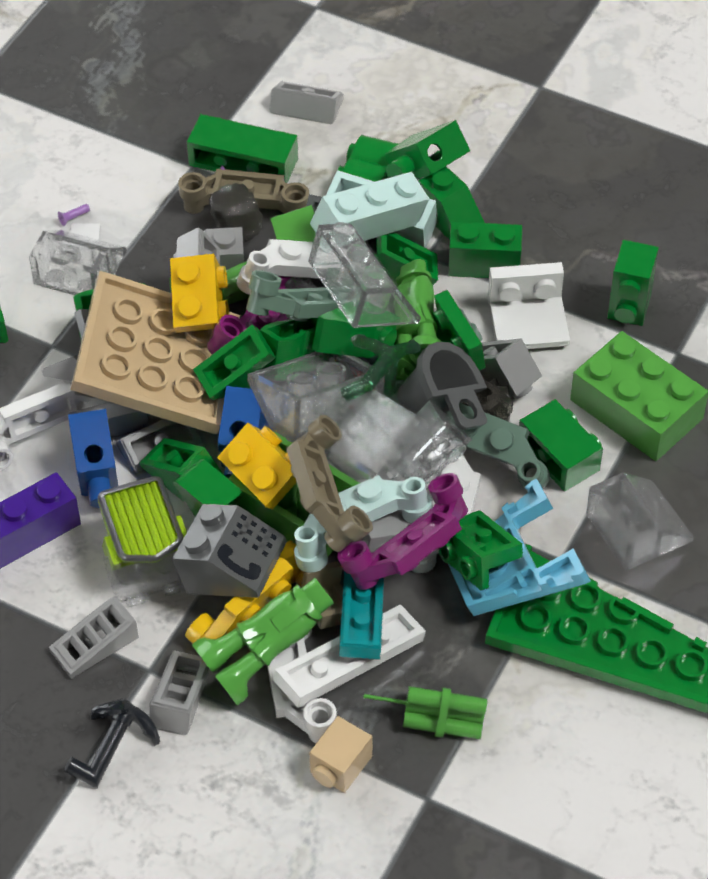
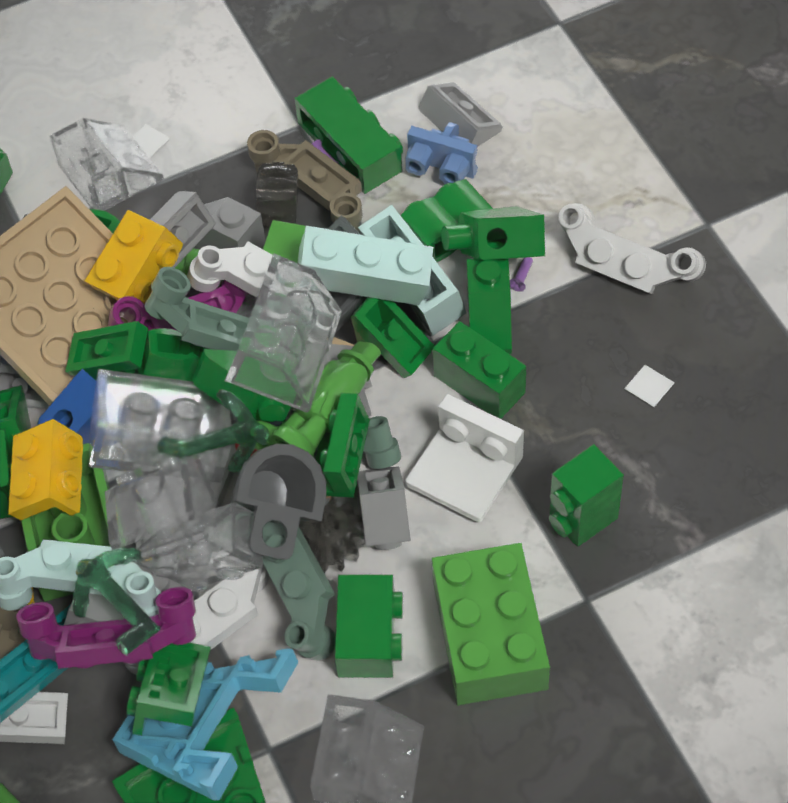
camera: 40 degrees right, 5 degrees up
medium lavender piece [58,204,90,226] -> none
dark tan plate [286,414,373,552] -> none
none -> clear green piece [72,548,161,655]
none -> medium blue hips [405,122,478,184]
none -> white plate [559,203,706,294]
none -> white sticker [624,365,674,407]

